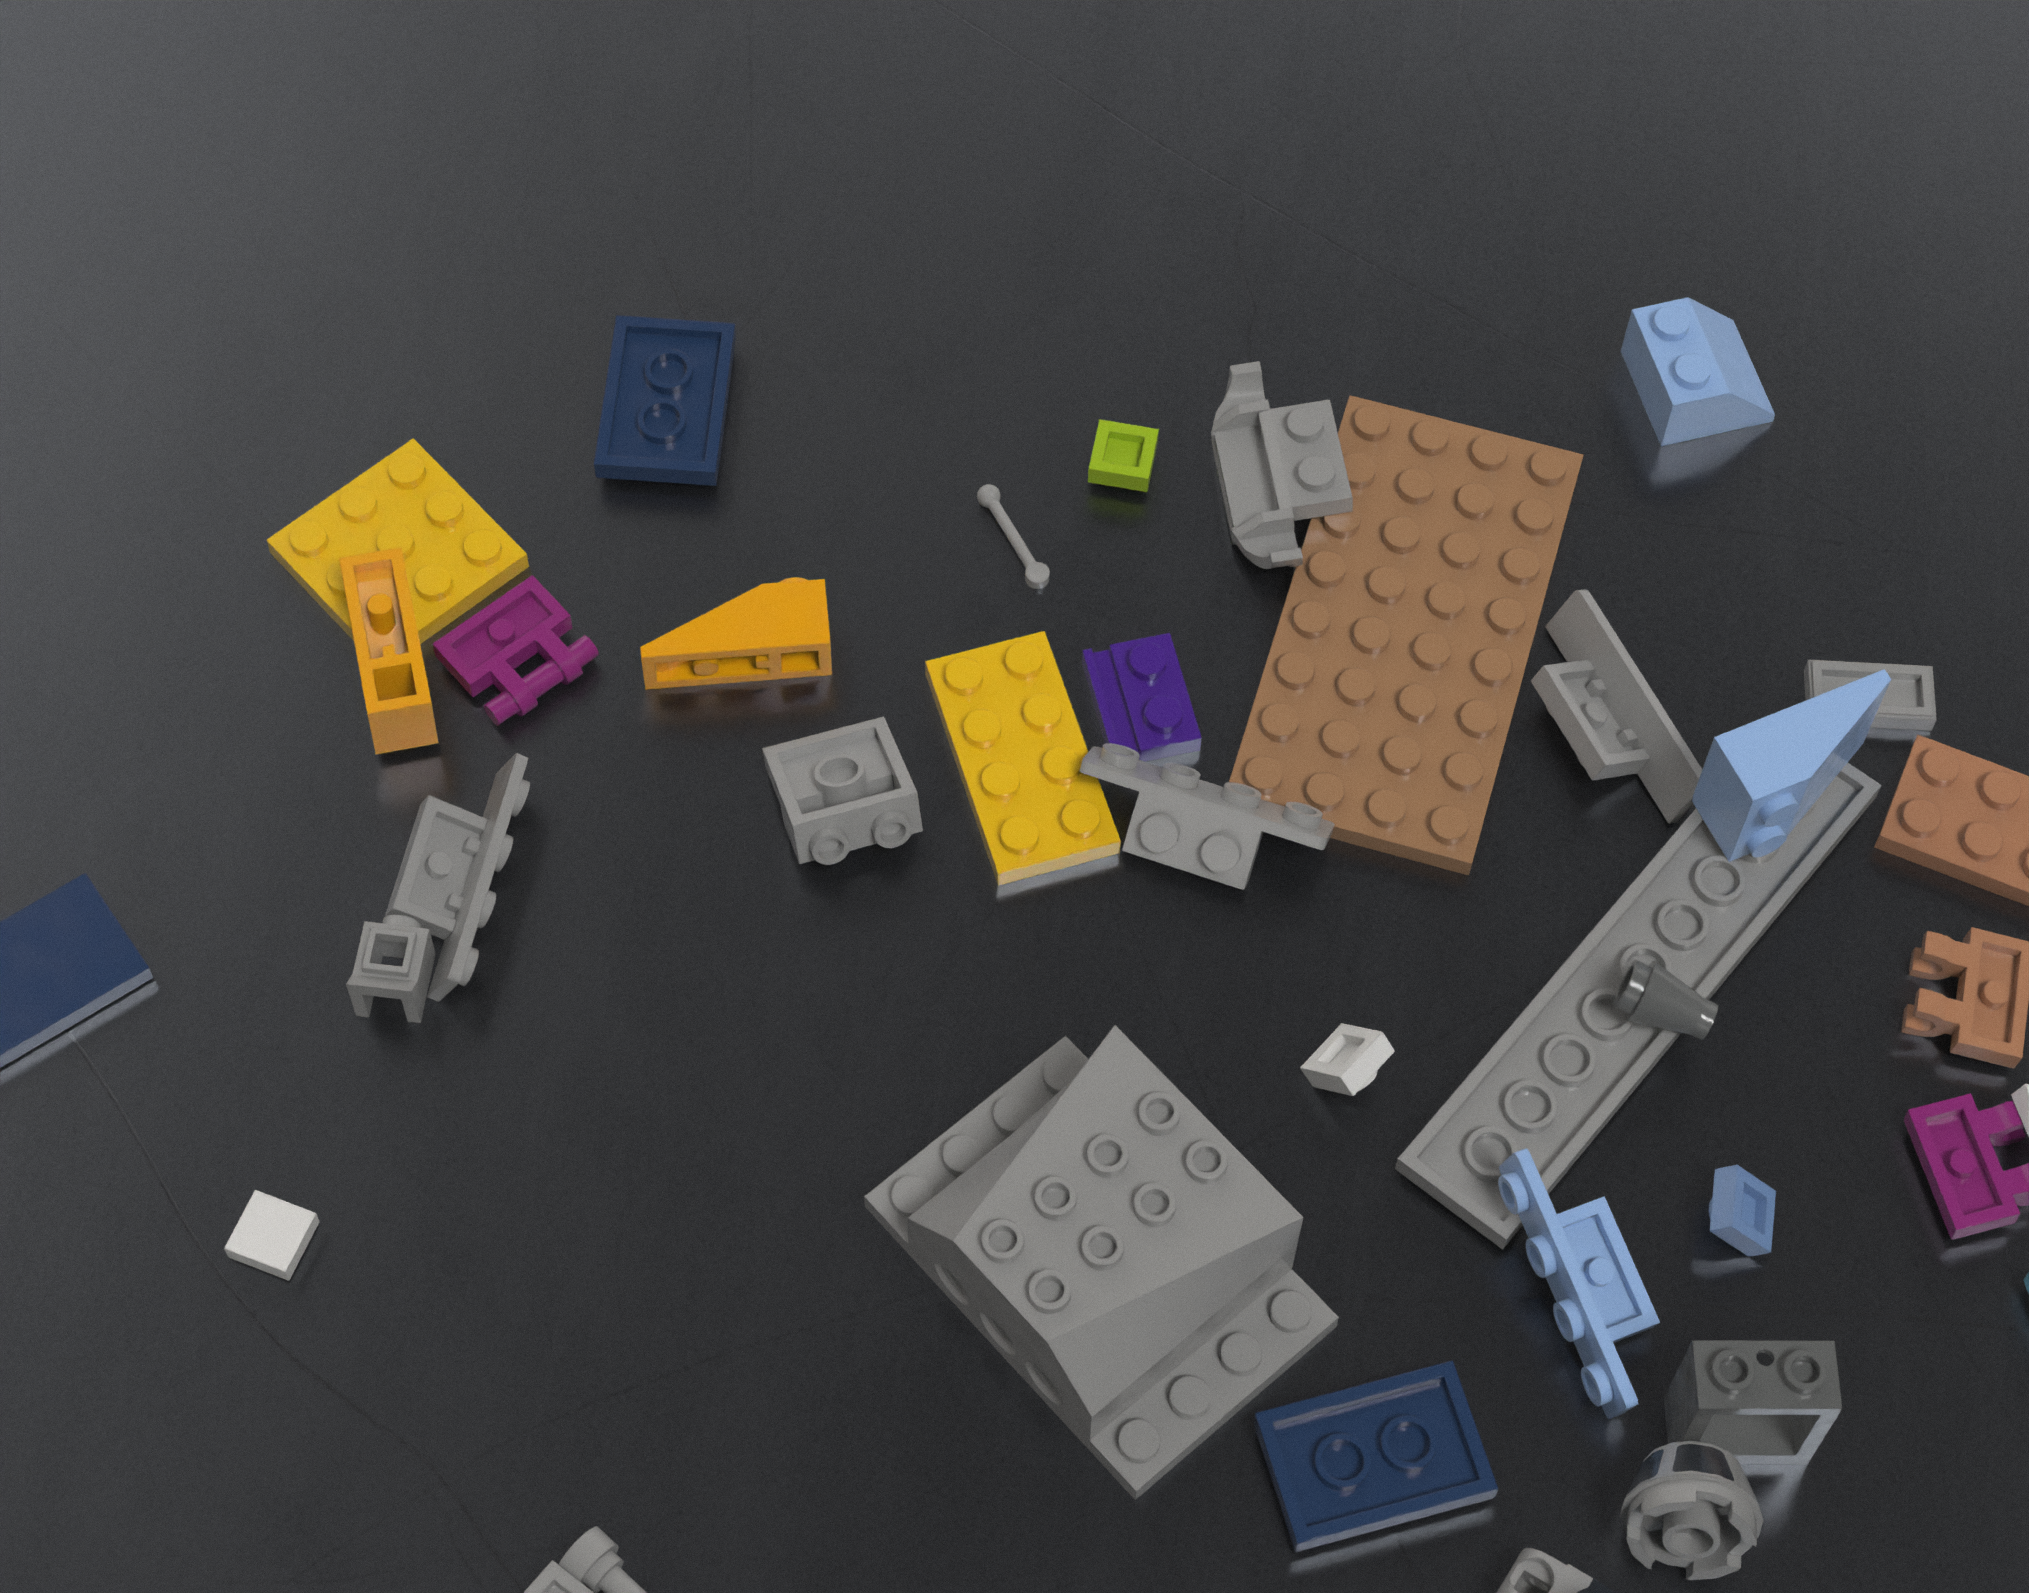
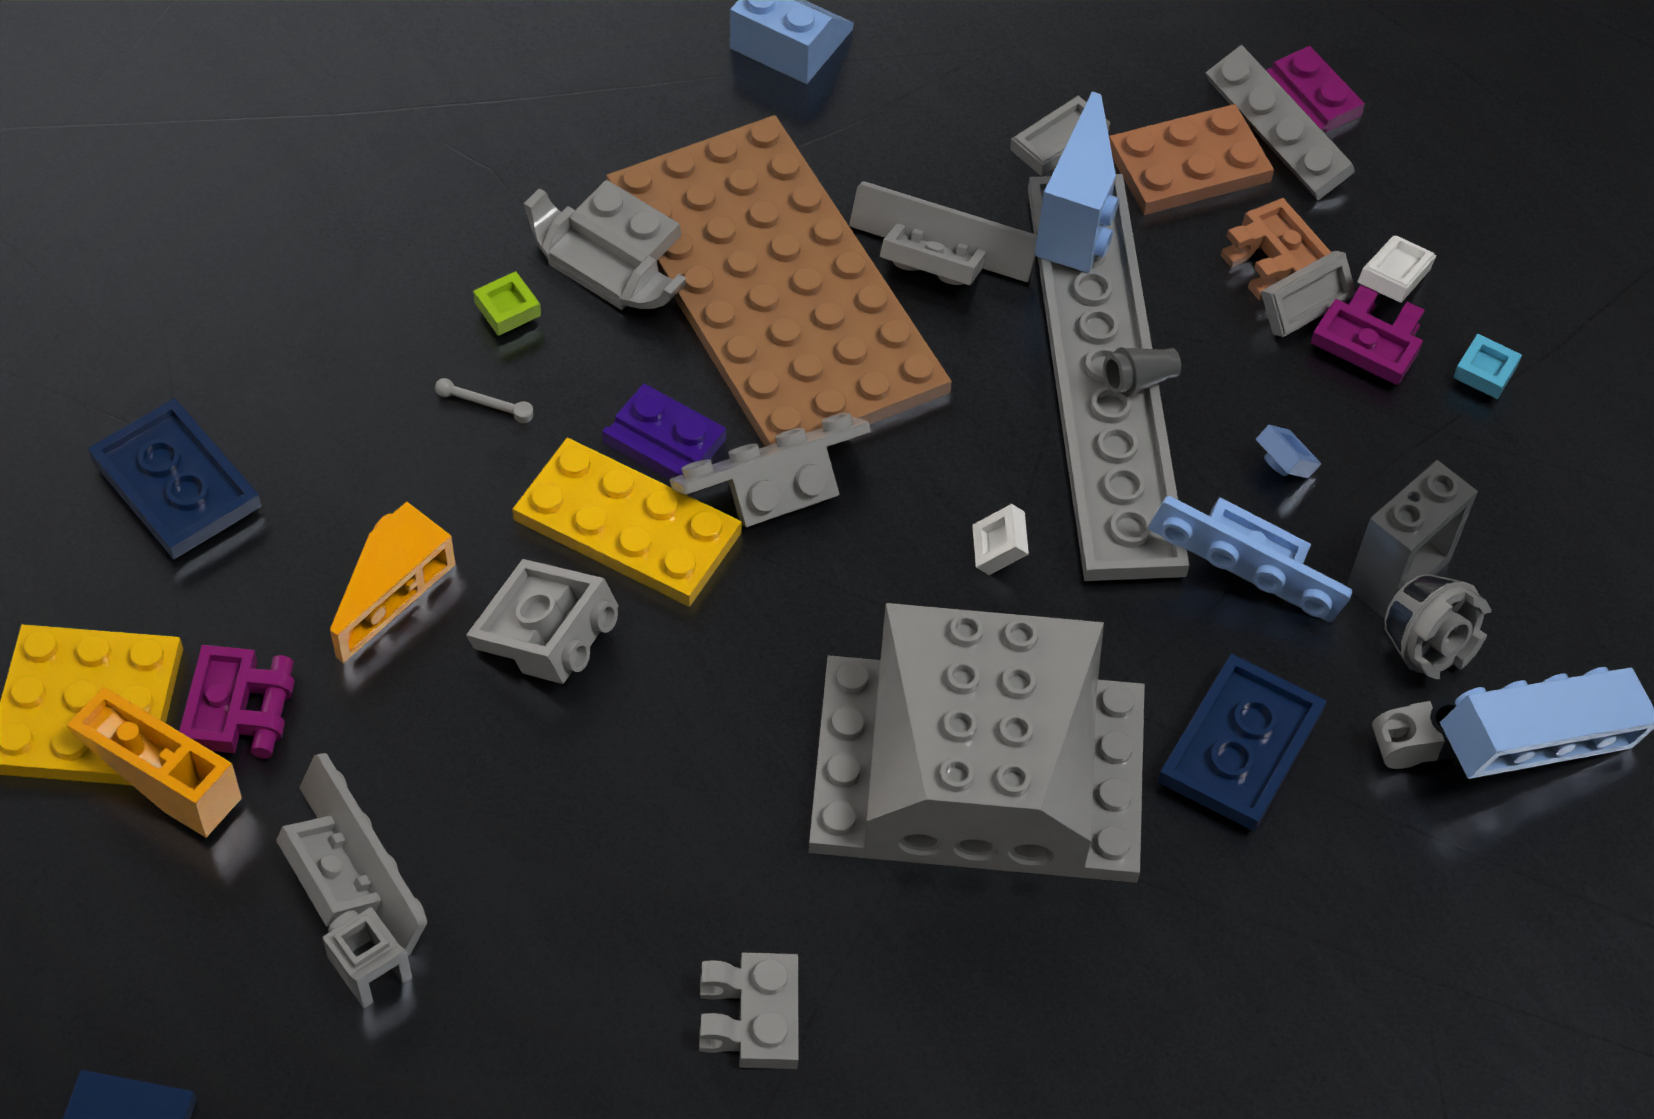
camera: 45 degrees left, 5 degrees down
none -> light grey plate [699,953,798,1069]
none -> light grey tile [1261,251,1356,337]

